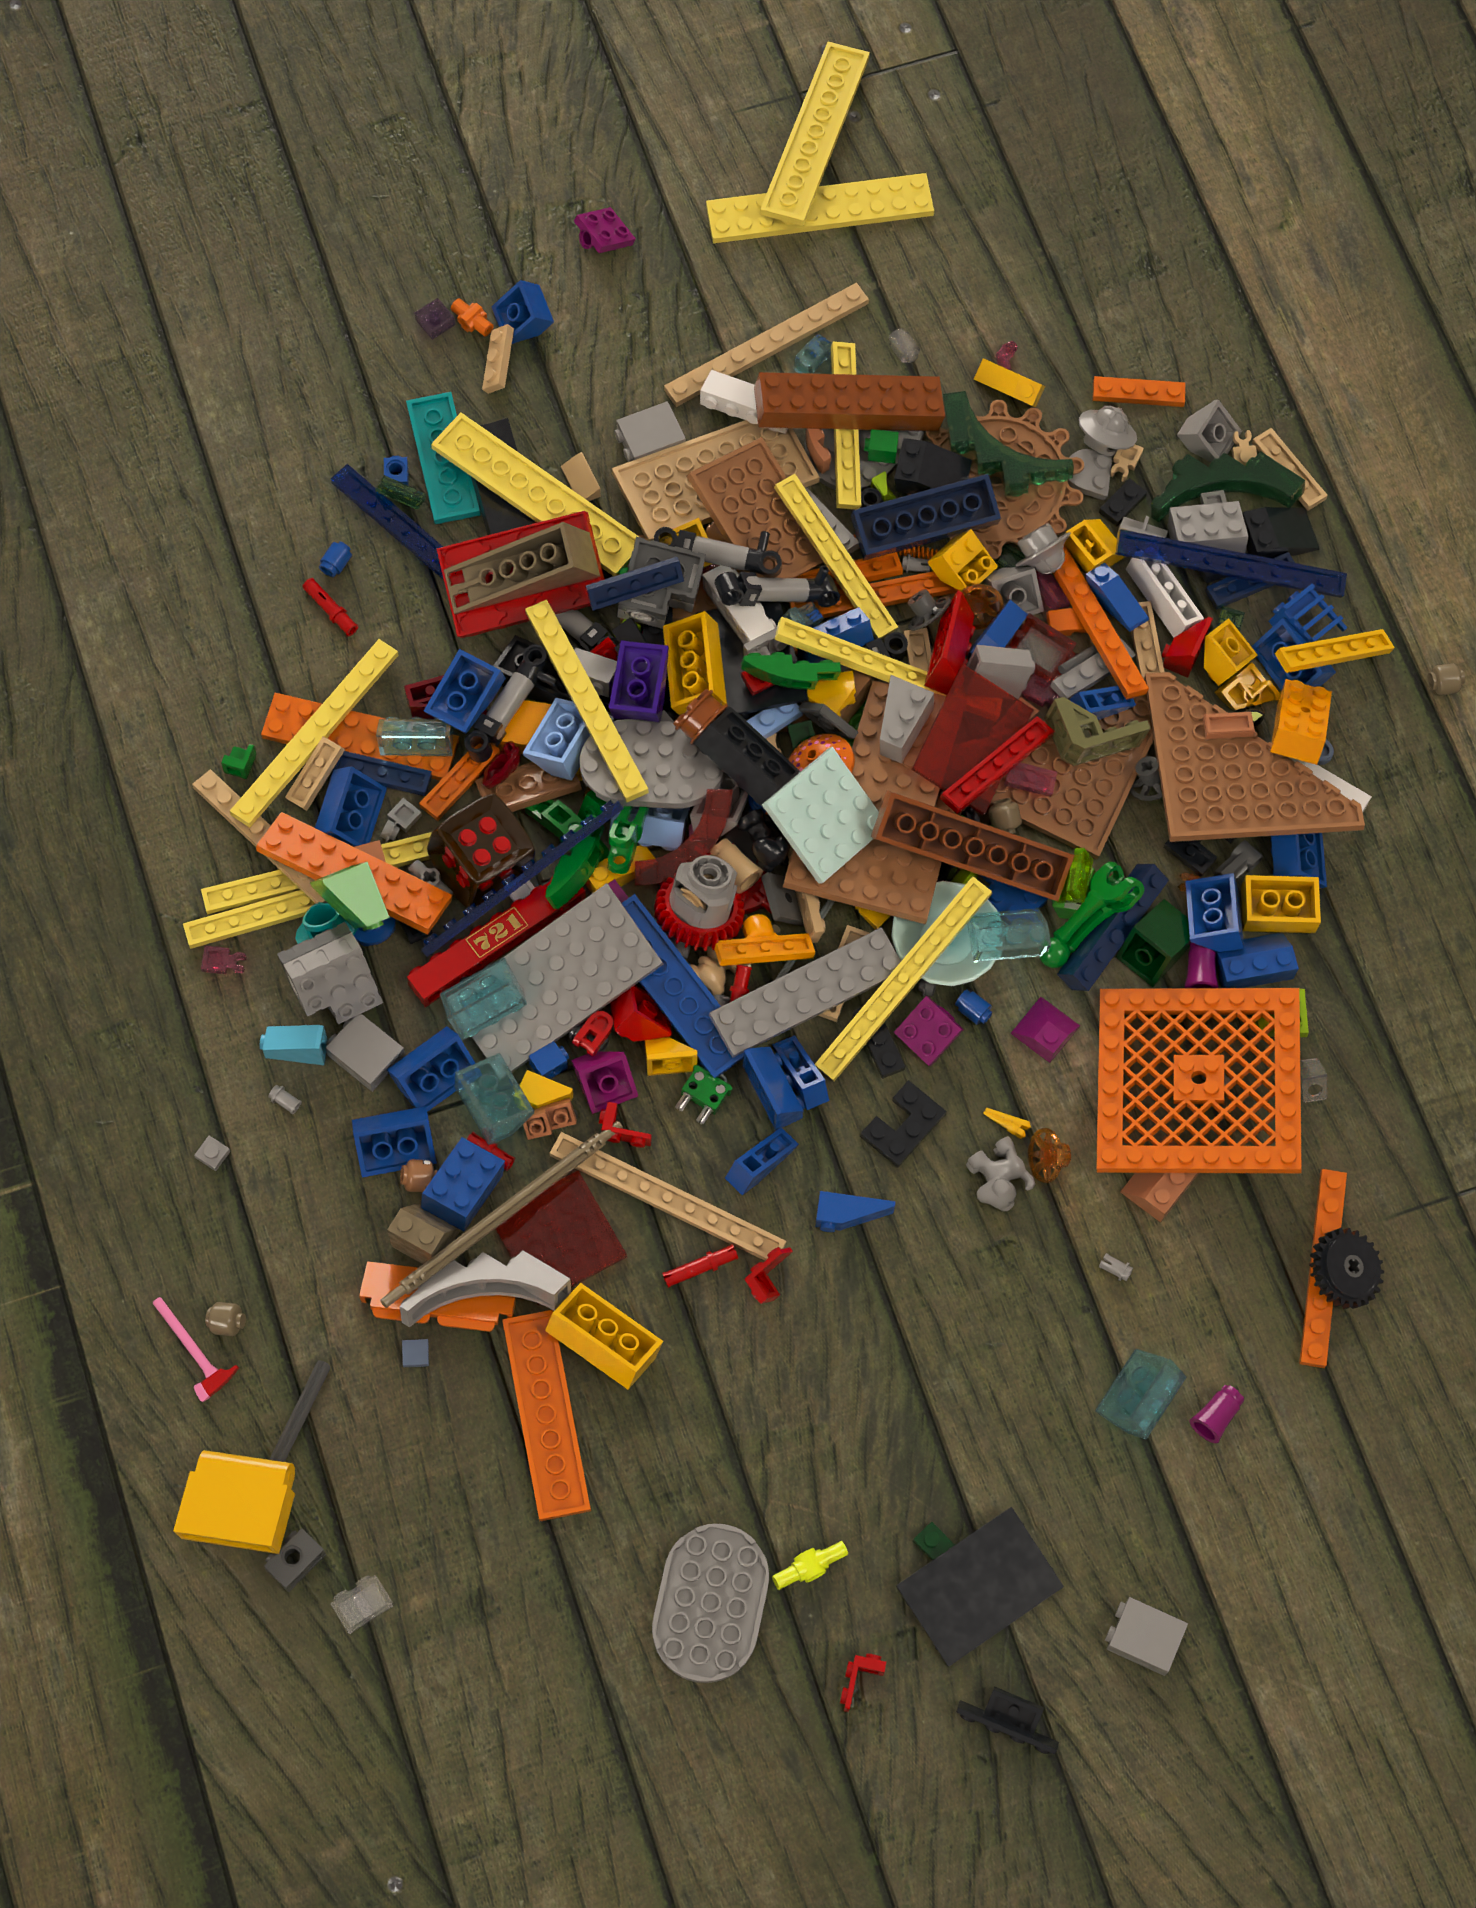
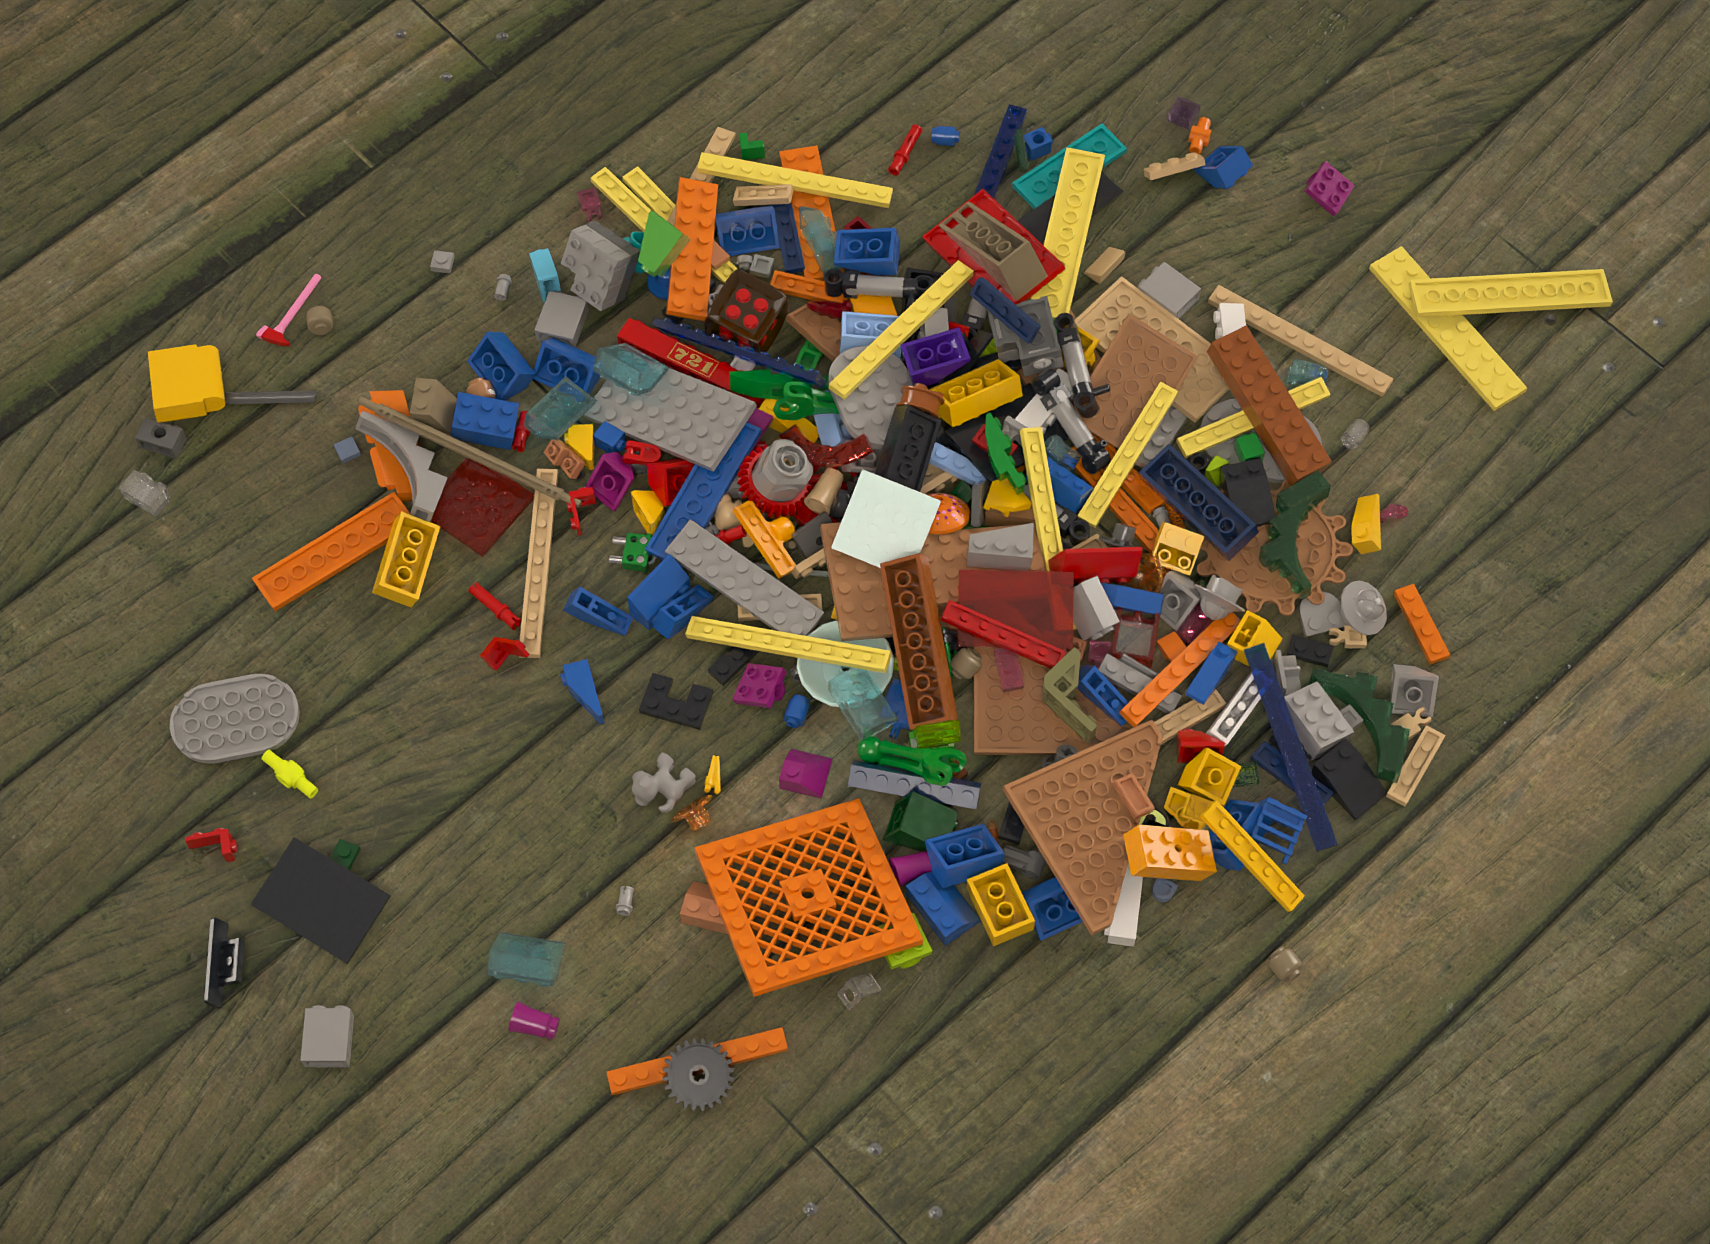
camera: 70 degrees right, 5 degrees down
nougat slope [805,428,831,474] -> none

